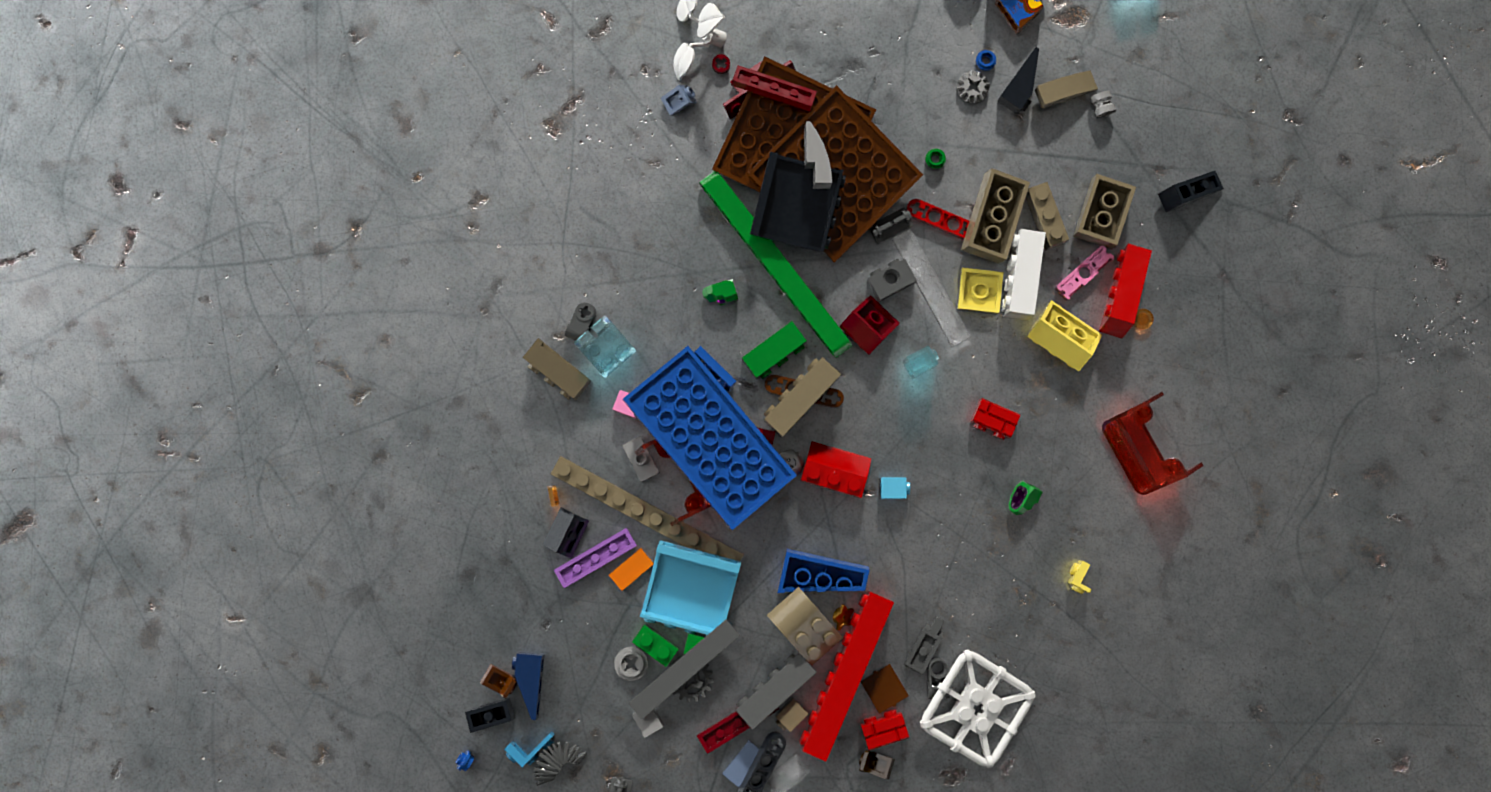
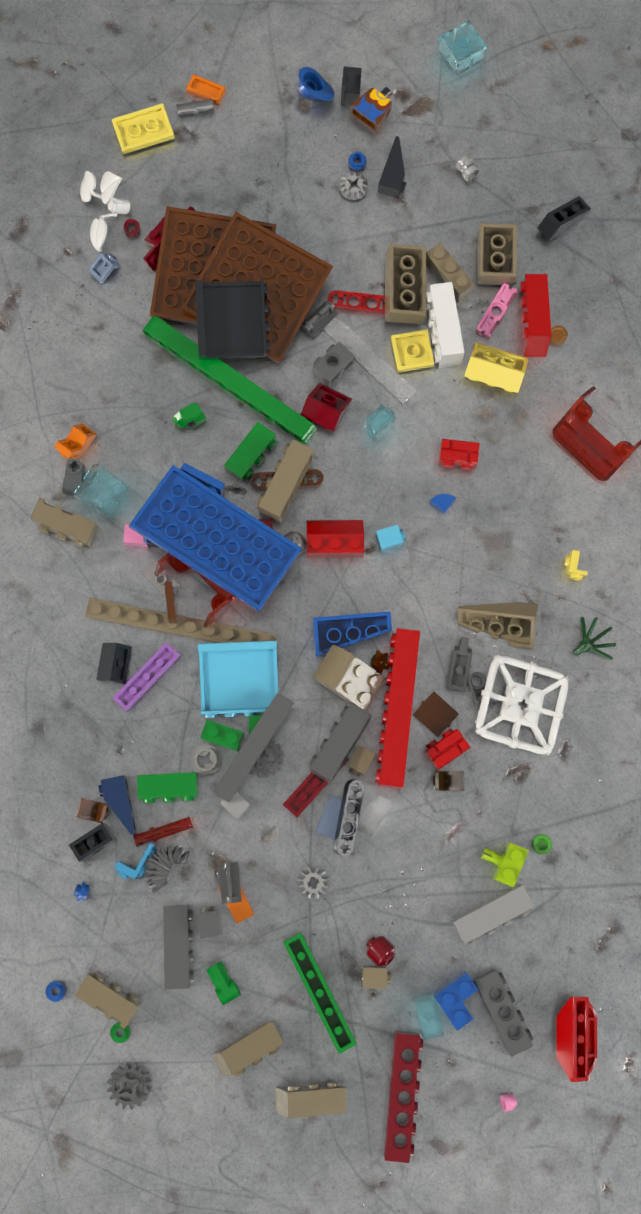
camera: 20 degrees left, 5 degrees down
clear orange tile [547,485,559,507] -> none
orange tile [609,548,654,591] -> none
dark red plate [731,65,817,111] -> none
light grey slope [804,121,832,189] -> none
green plate [925,149,946,169] -> none
green rock [1009,481,1043,515] -> none
dark tan slope [1035,70,1098,109] -> none
none -> orange brick [54,423,97,459]
none -> clear red pin [133,816,193,847]
none -> green brick [137,772,199,803]
none -> reddish brown tile [164,581,177,624]
none -> blue tile [430,494,456,513]
none -> dark tan wedge [458,602,538,649]
none -> dark green plant [573,617,616,660]

